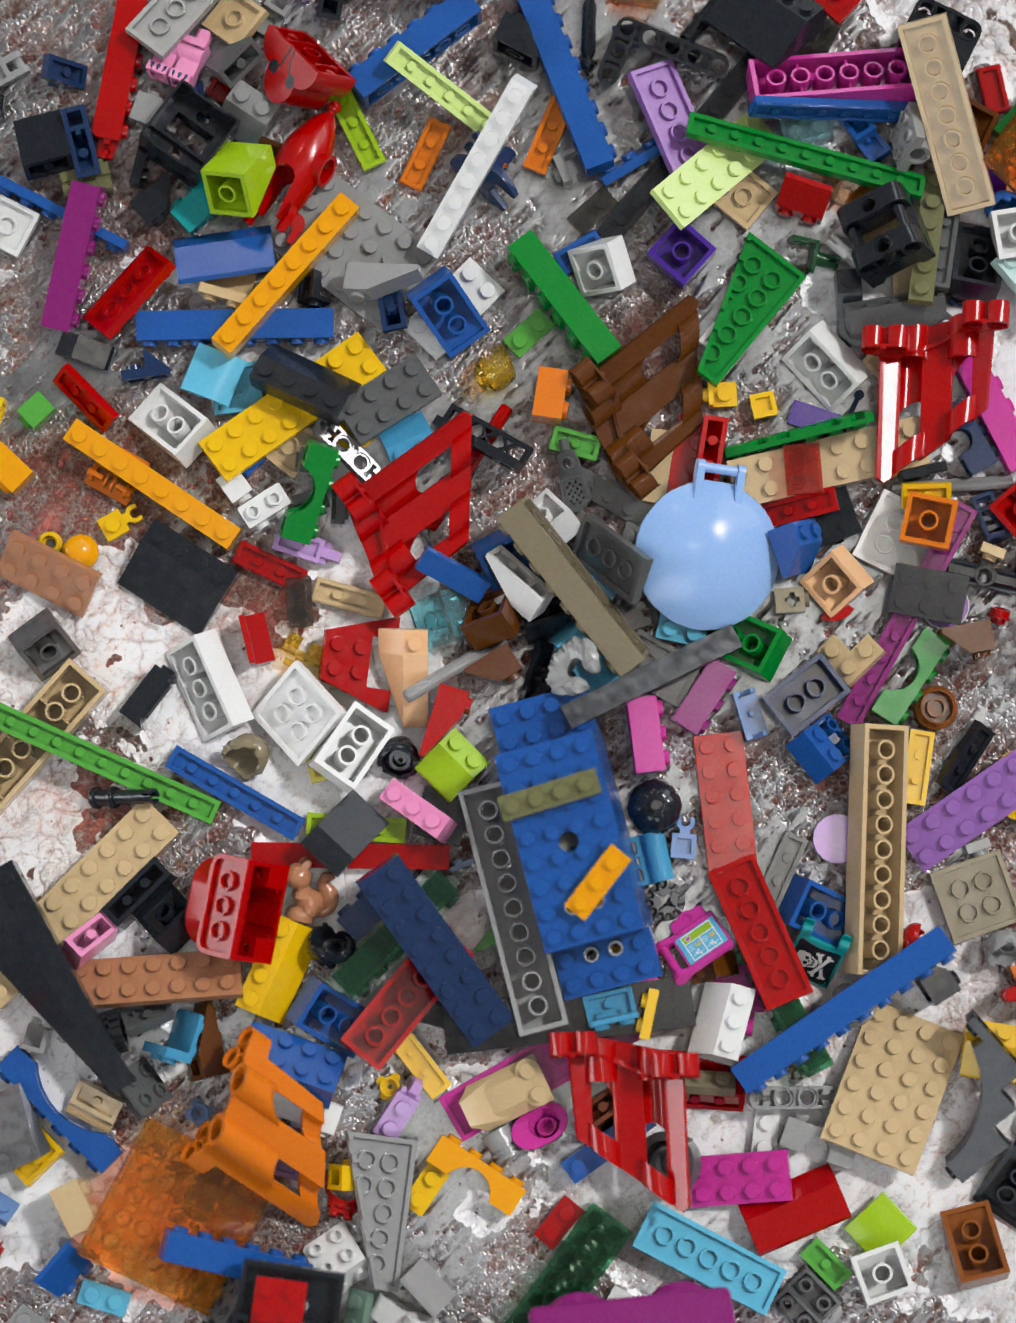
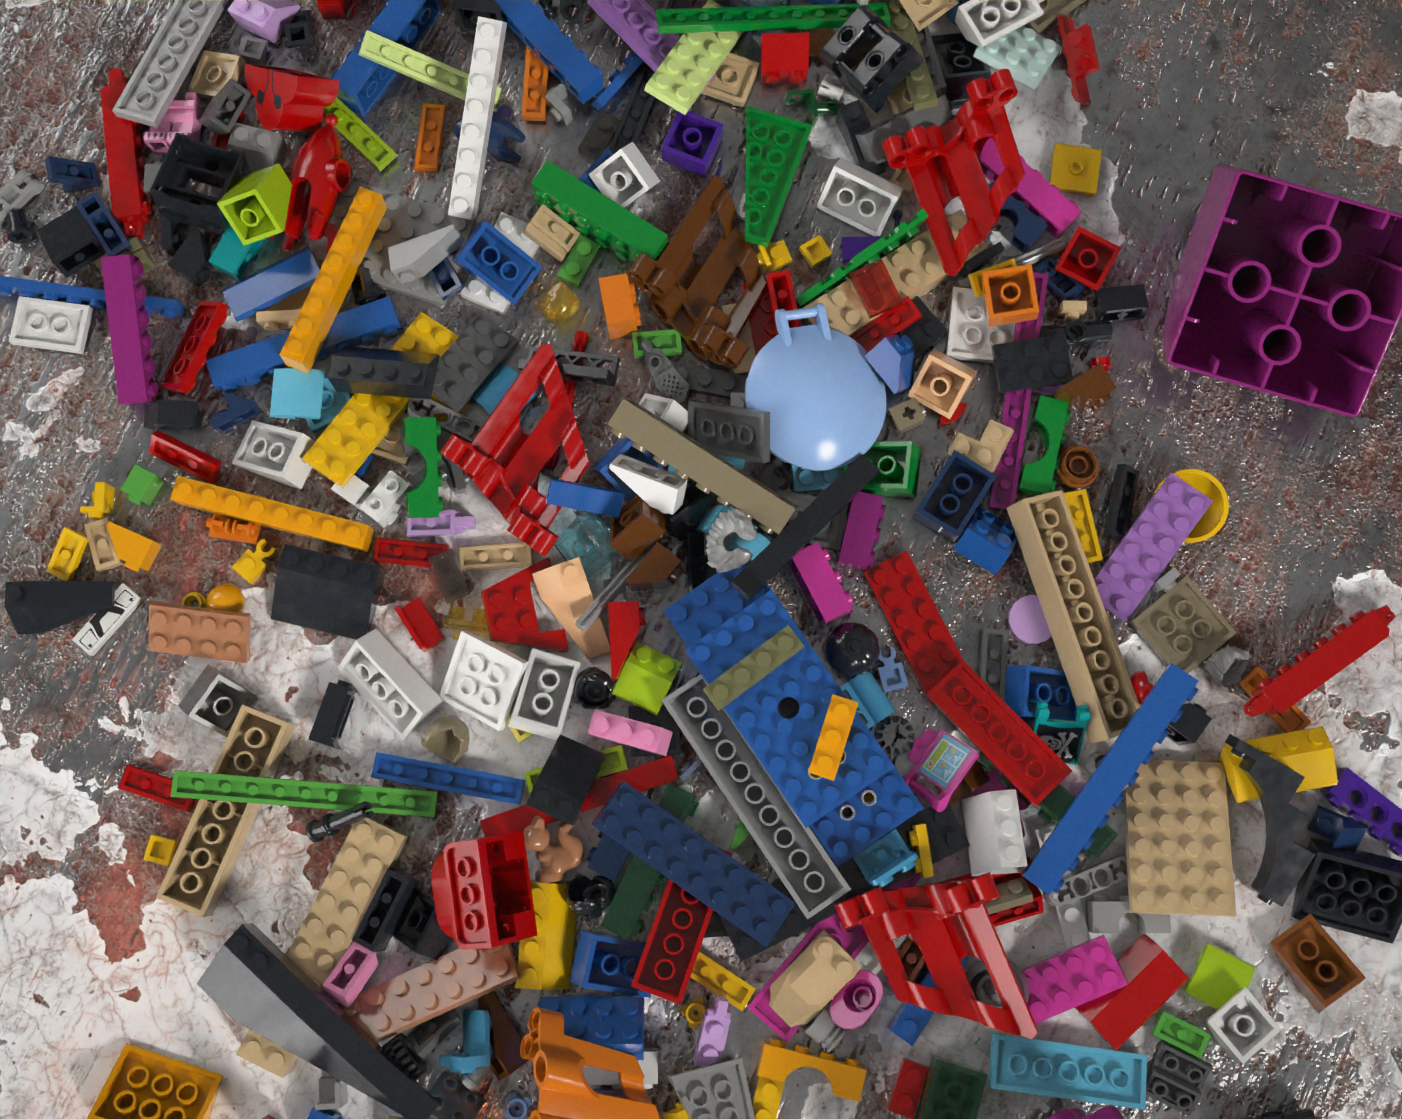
camera: 20 degrees left, 5 degrees down
medium blue hinge [731,687,769,742] -> none
none -> tan plate [522,204,581,262]

